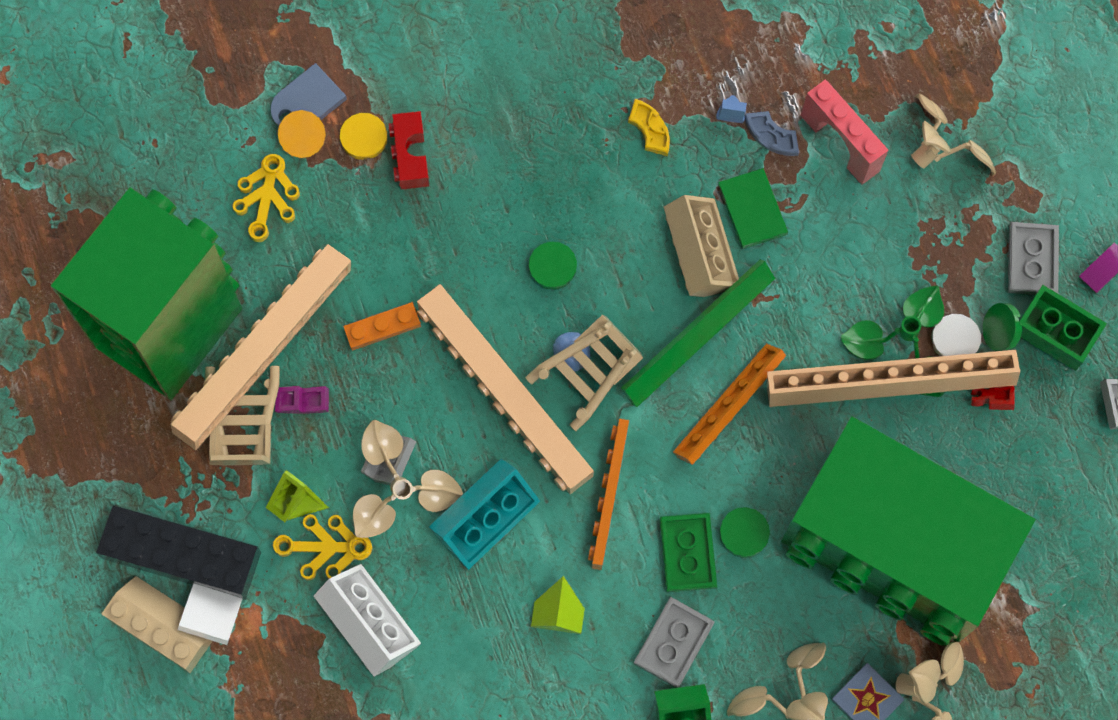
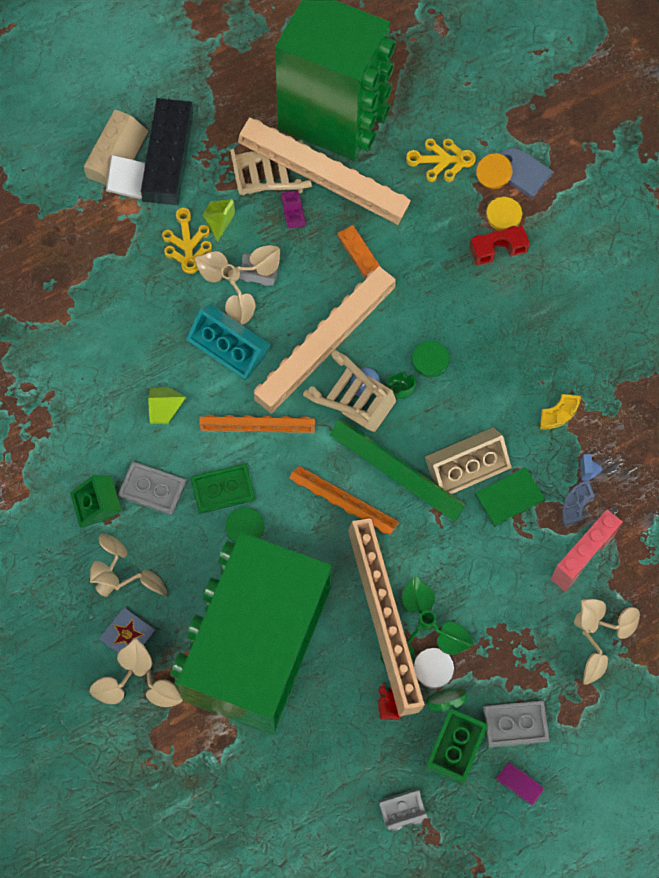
camera: 80 degrees right, 5 degrees down
white slope [314,564,421,676] -> none
none -> green hair [386,372,416,399]

